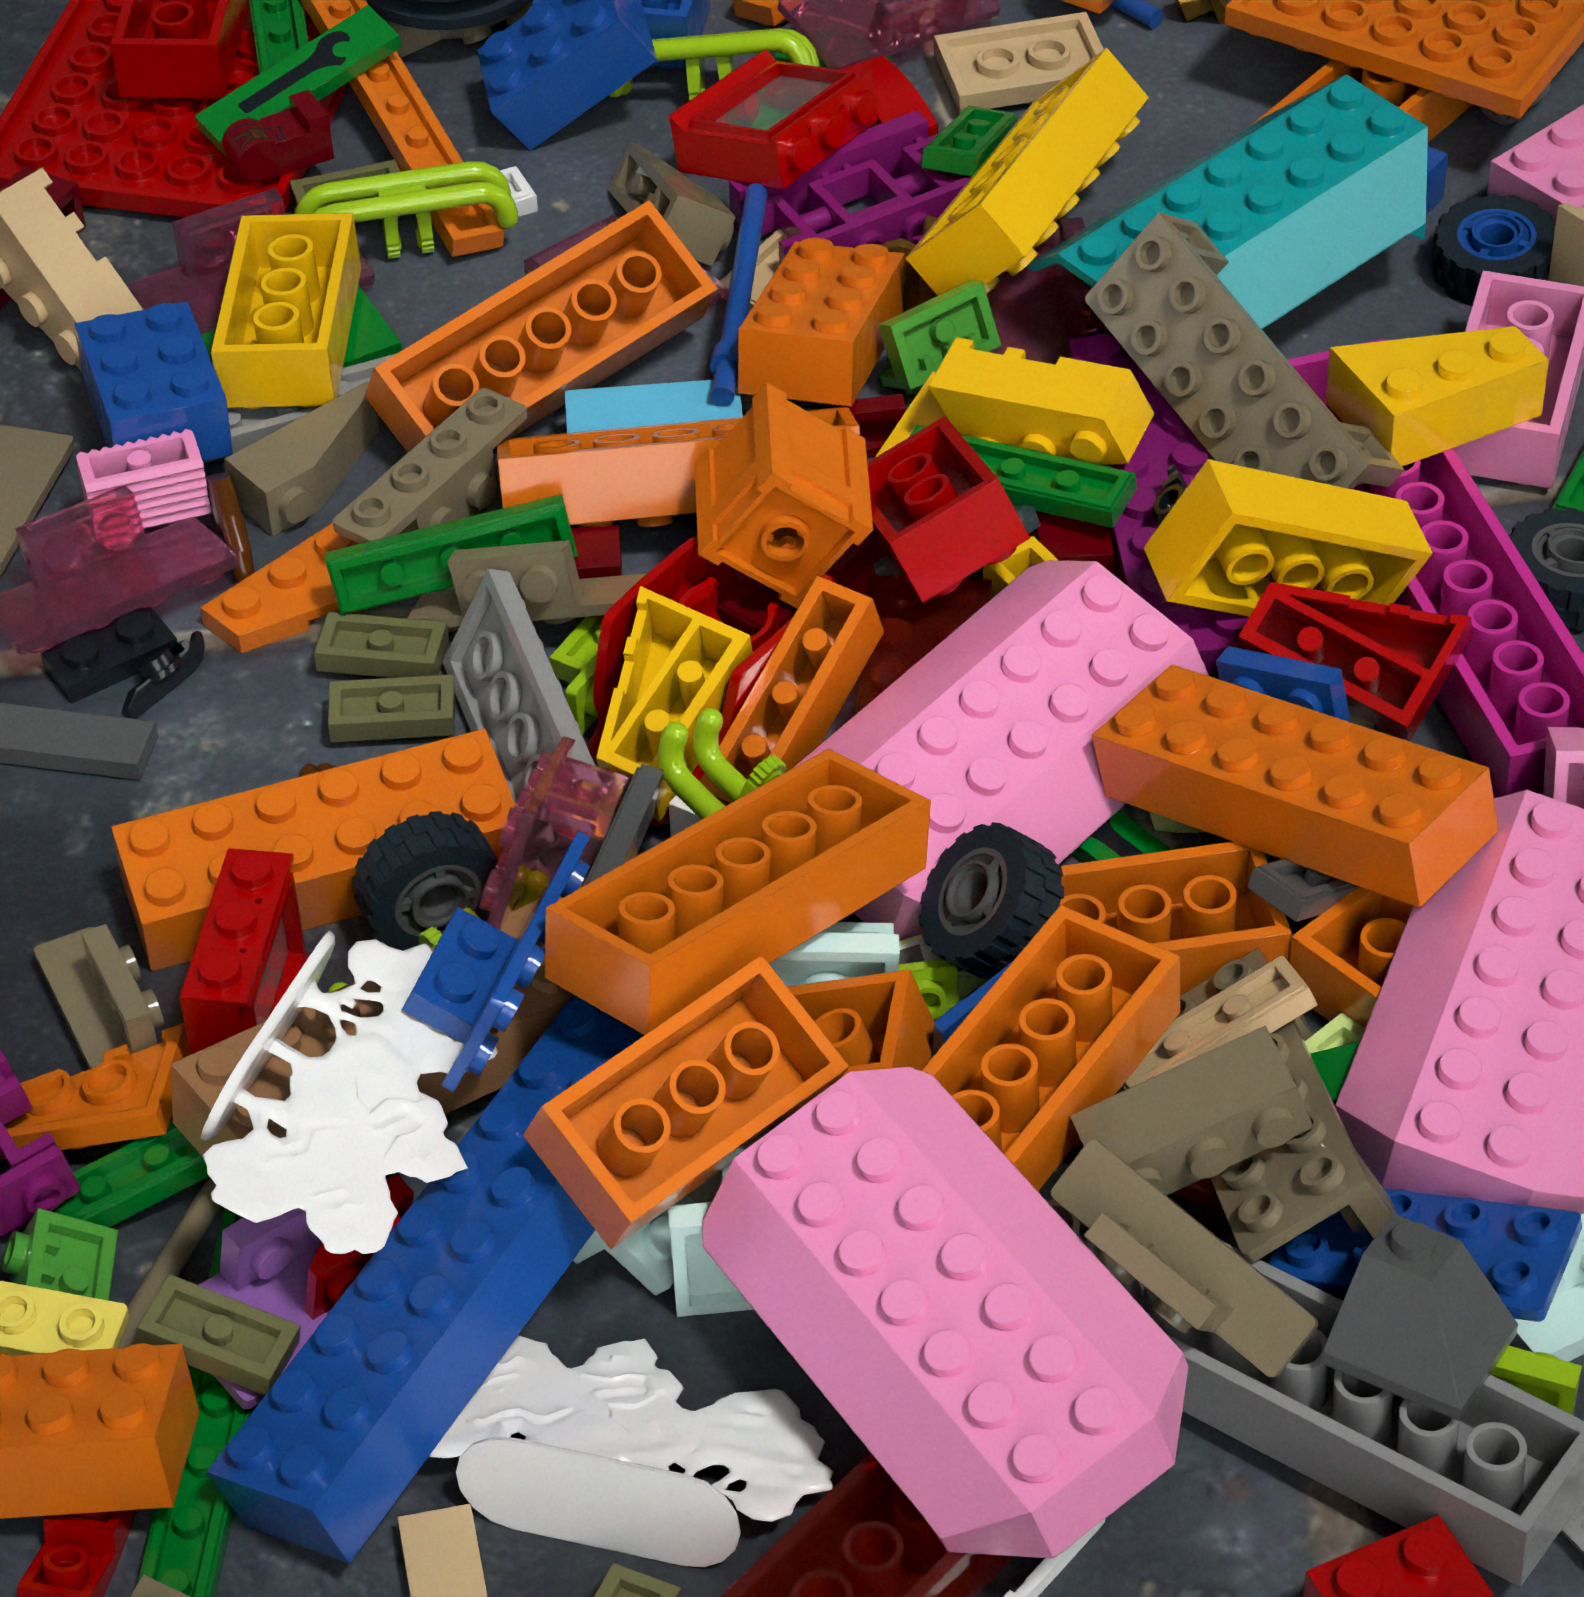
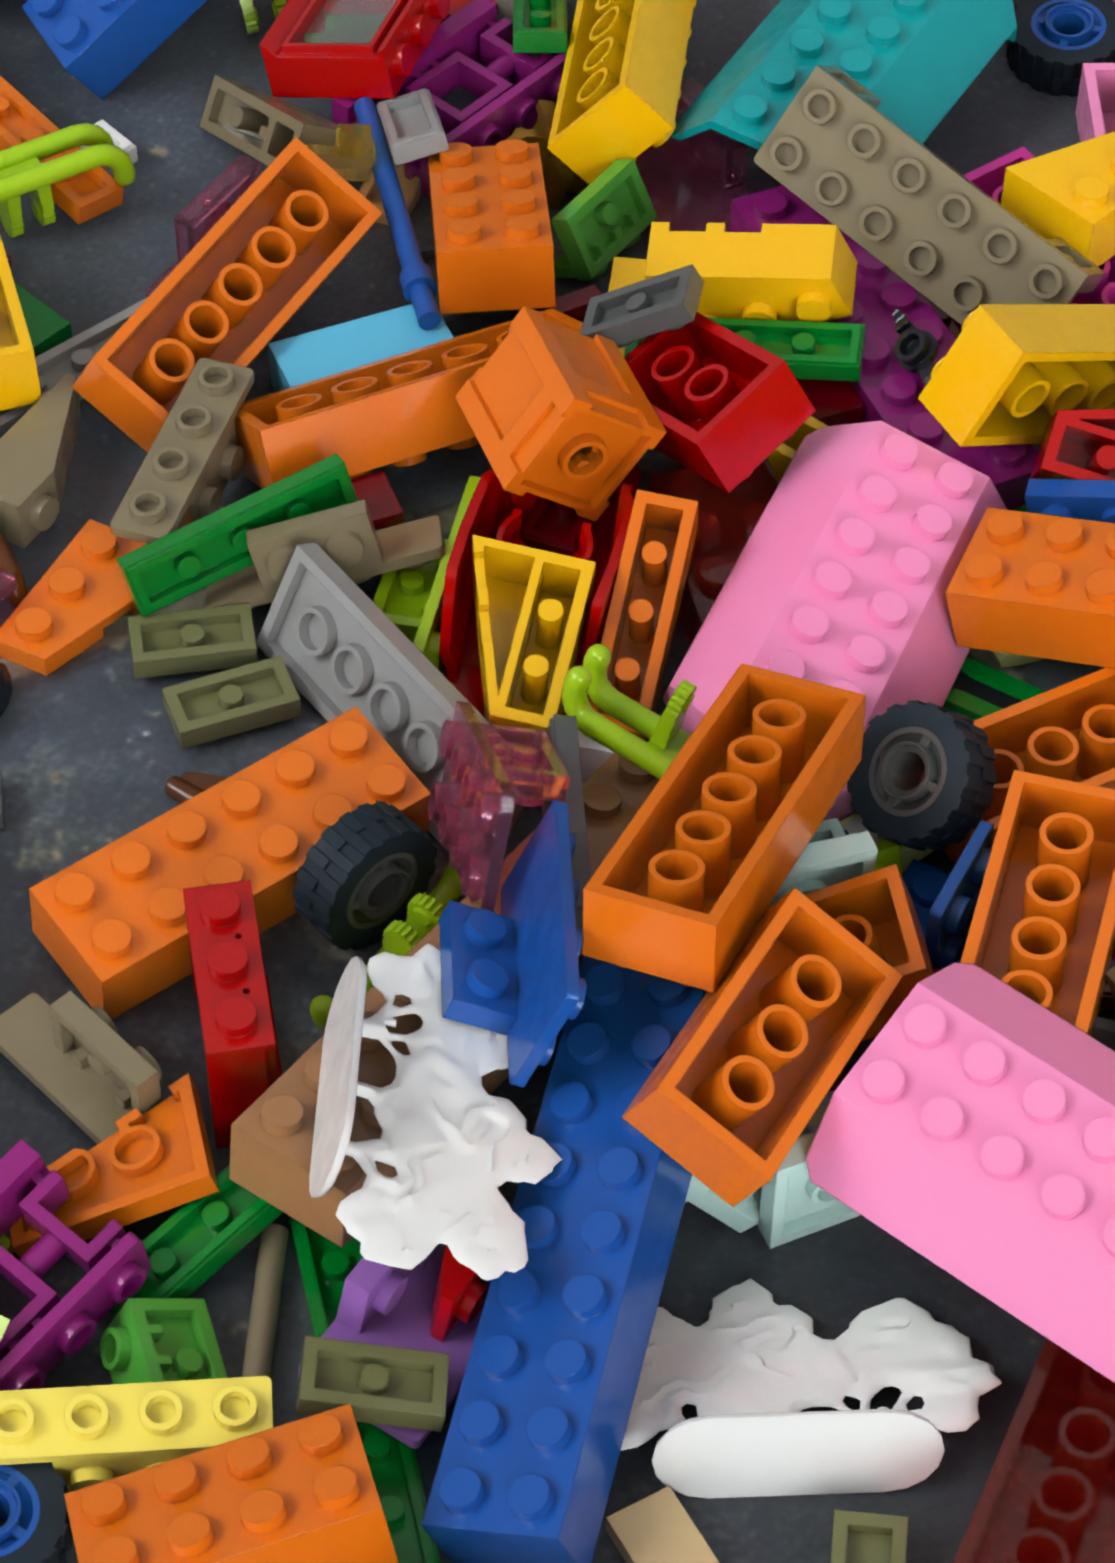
camera: 20 degrees left, 5 degrees up
none -> clear yellow bracket [306,123,376,182]
none -> light grey tile [376,88,450,166]
none -> dark grey plate [580,264,704,348]

